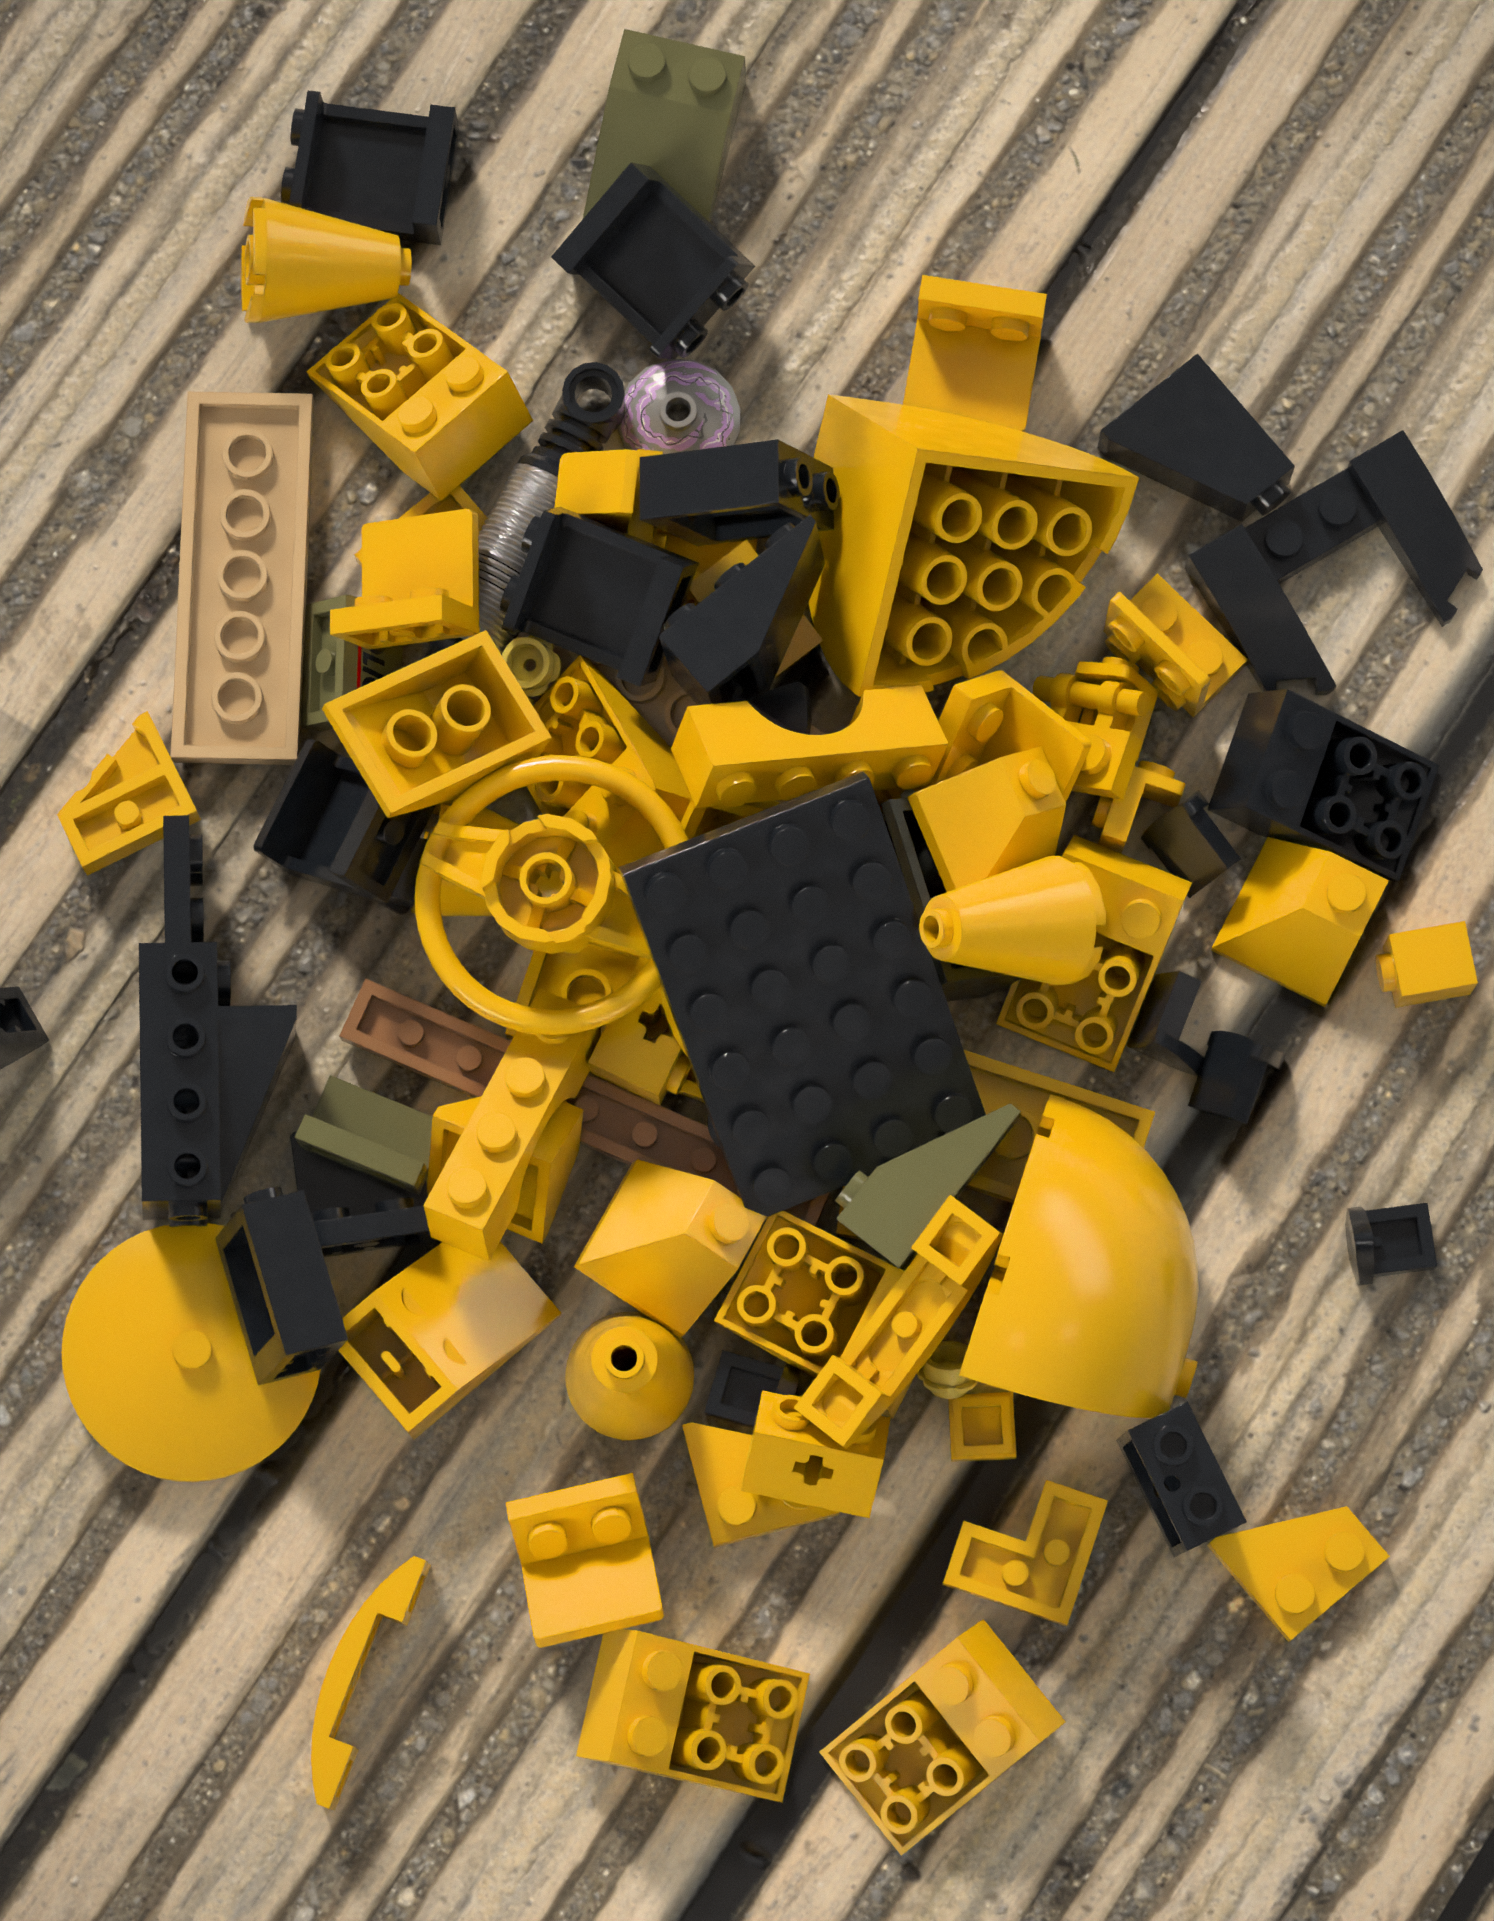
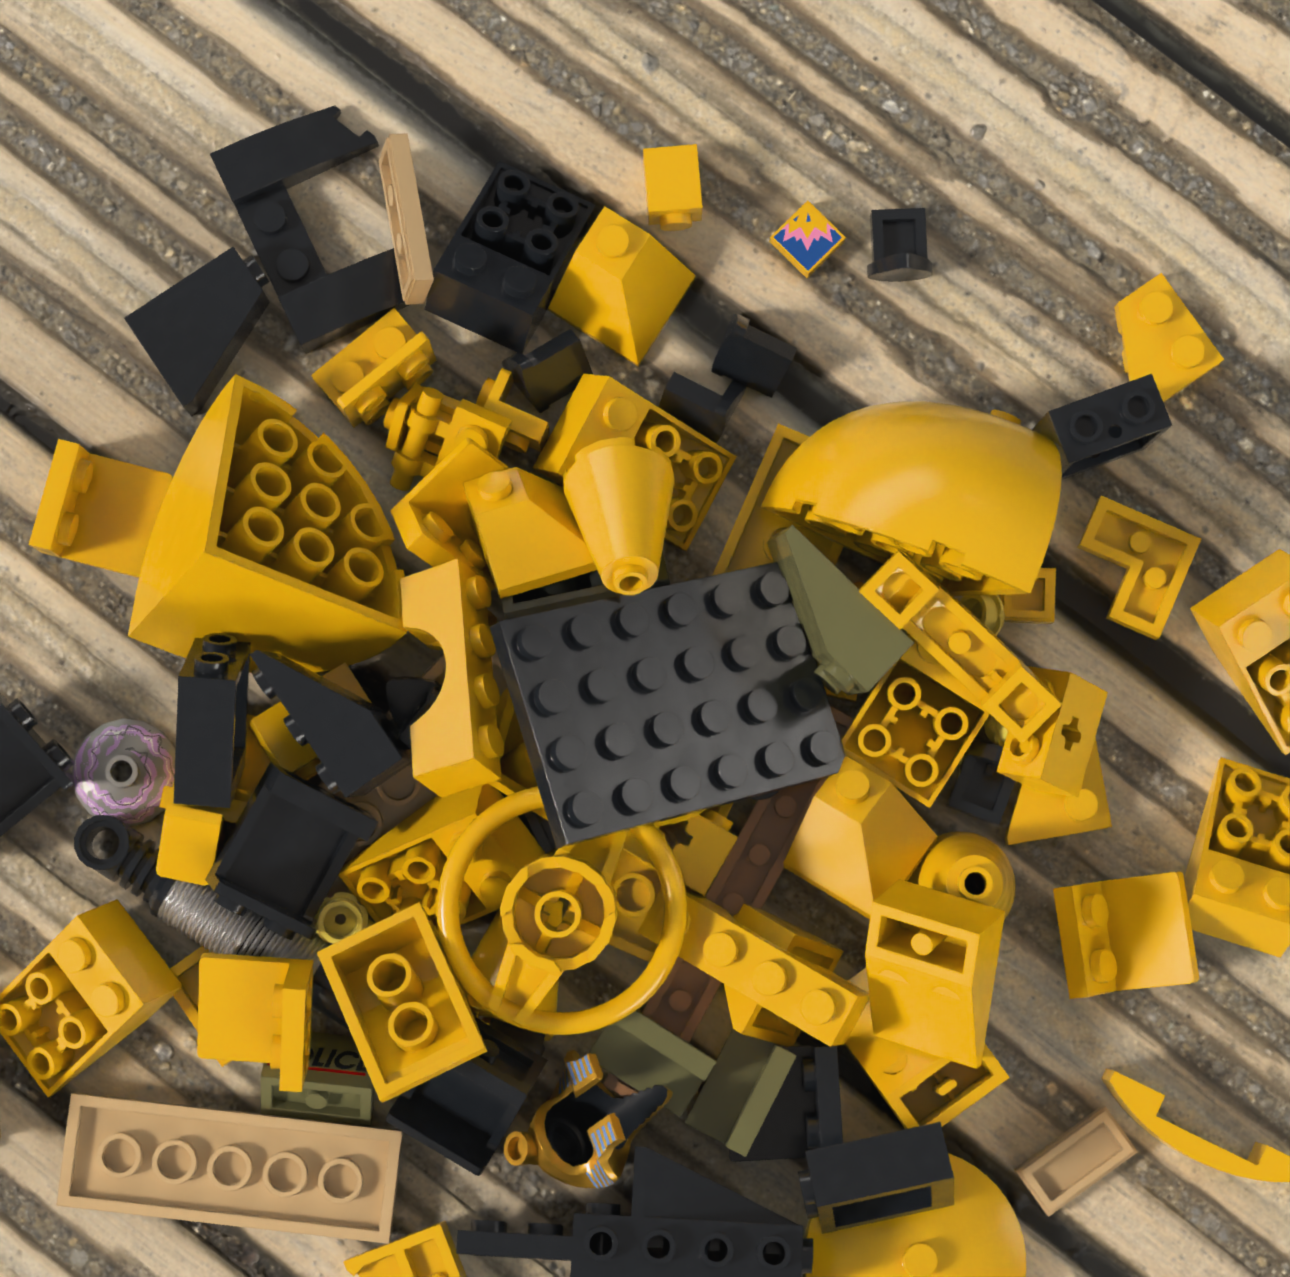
camera: 90 degrees left, 5 degrees up
none -> tan tile [378,133,434,305]
none -> piece [504,1050,673,1188]
none -> olive panel [589,1010,717,1117]
none -> tile [769,201,846,278]
none -> yellow slope [865,879,1005,1069]
none -> tan tile [1014,1105,1138,1217]

